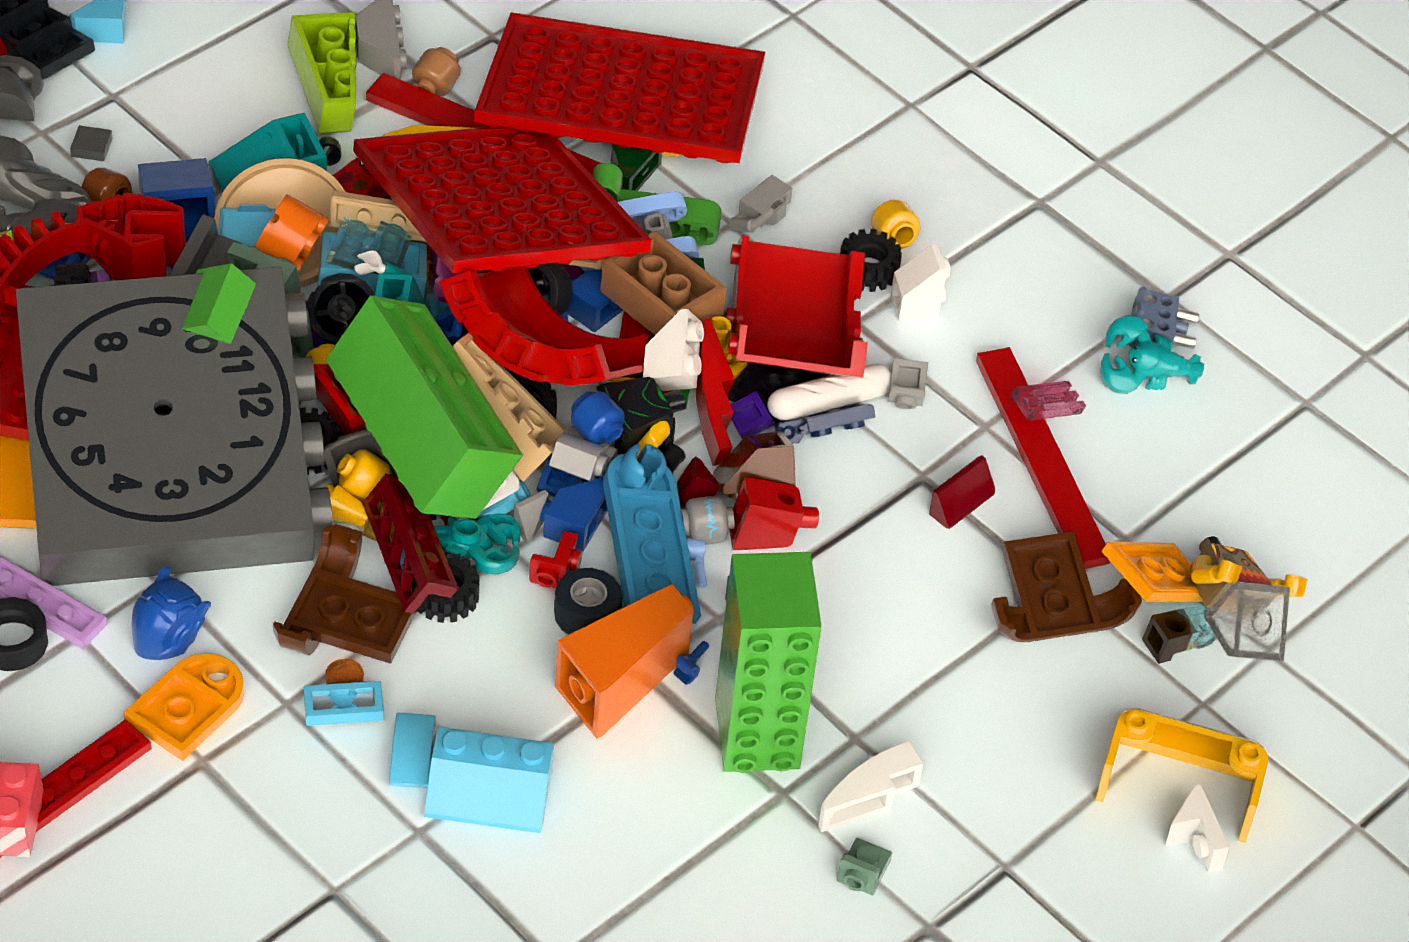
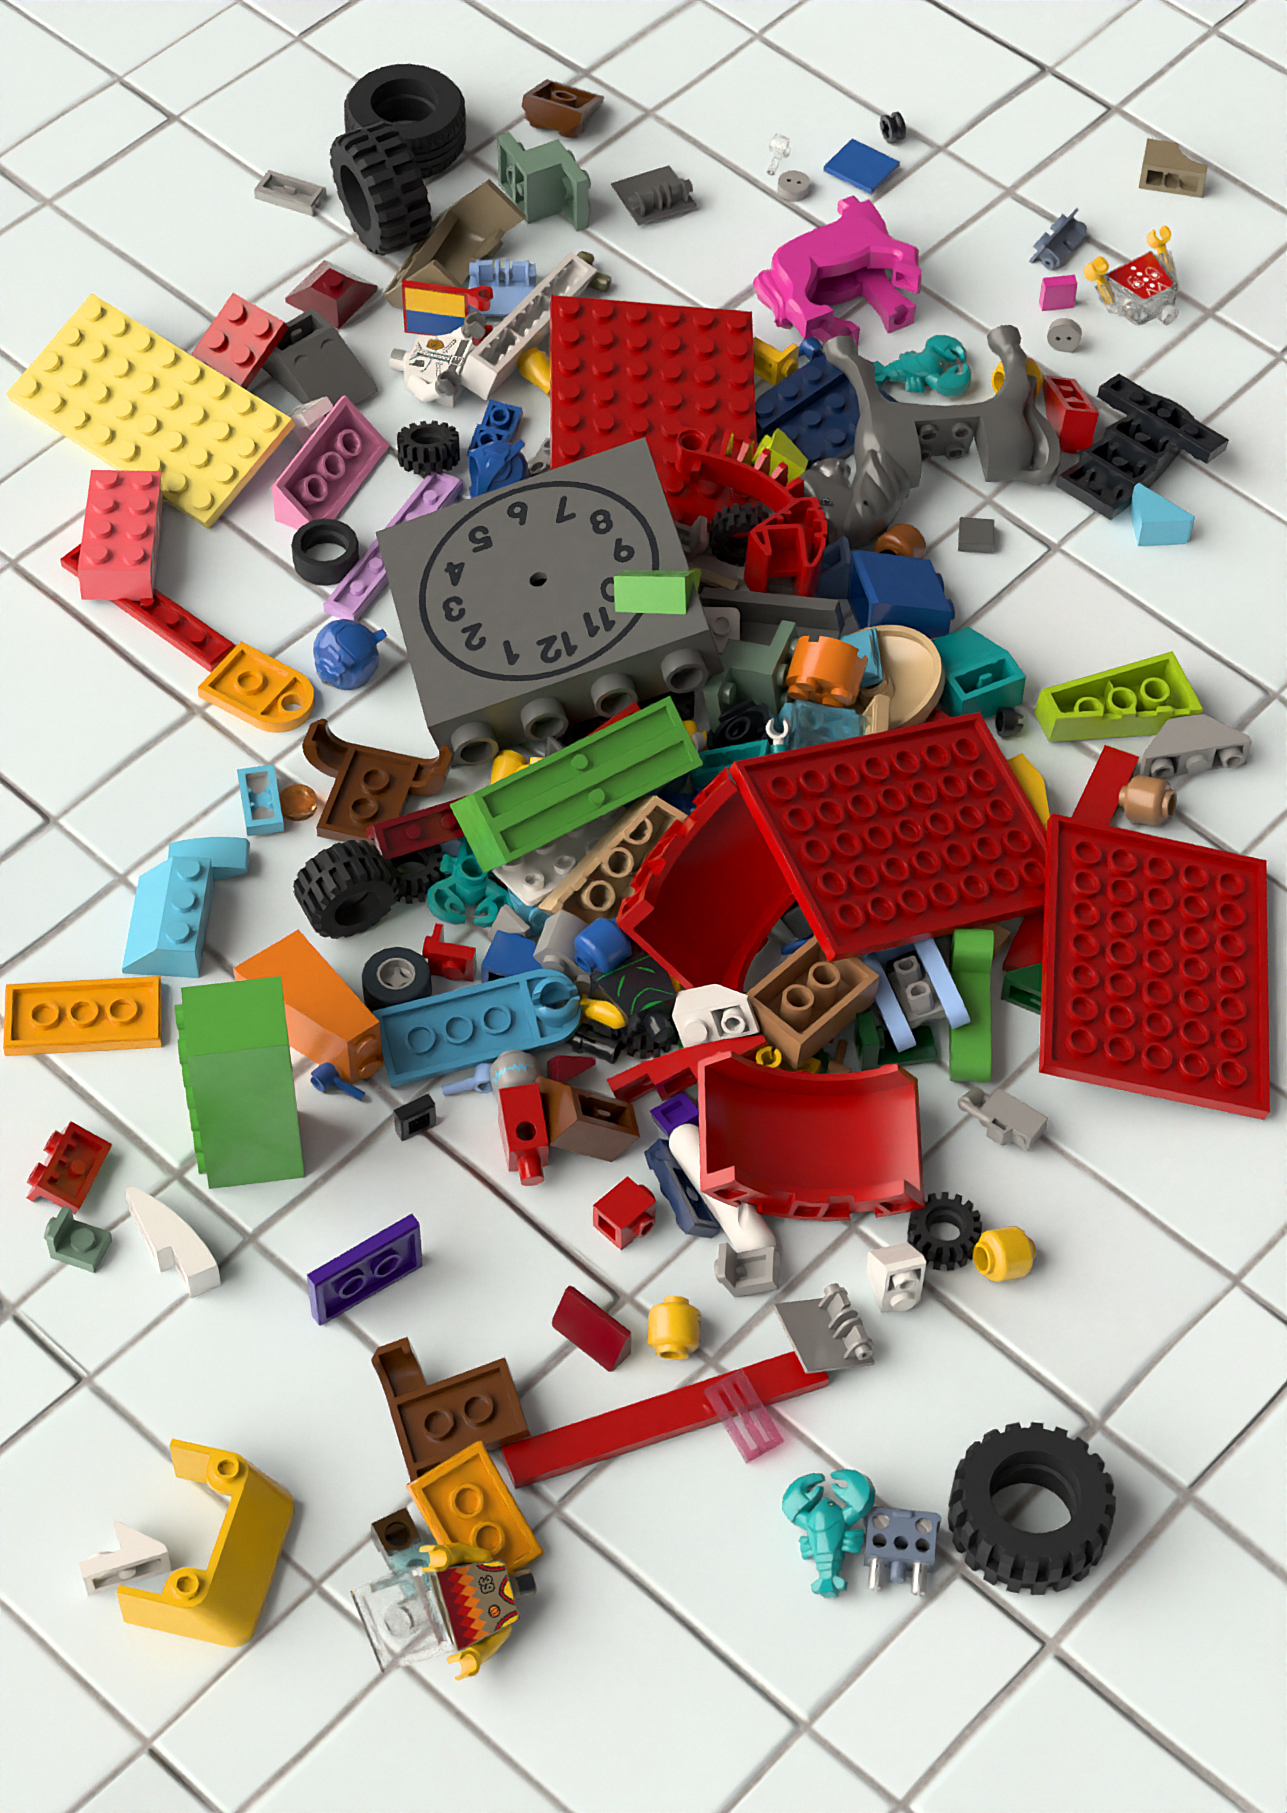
camera: 90 degrees right, 5 degrees up
none -> light orange tile [3,976,162,1056]
none -> red bracket [26,1121,112,1214]
none -> black tyre [293,840,399,939]
none -> dark purple tile [306,1213,423,1326]
none -> red brick [593,1176,656,1250]
none -> yellow head [647,1296,702,1360]
none -> light grey hinge [773,1283,875,1374]
none -> black tyre [947,1422,1116,1595]

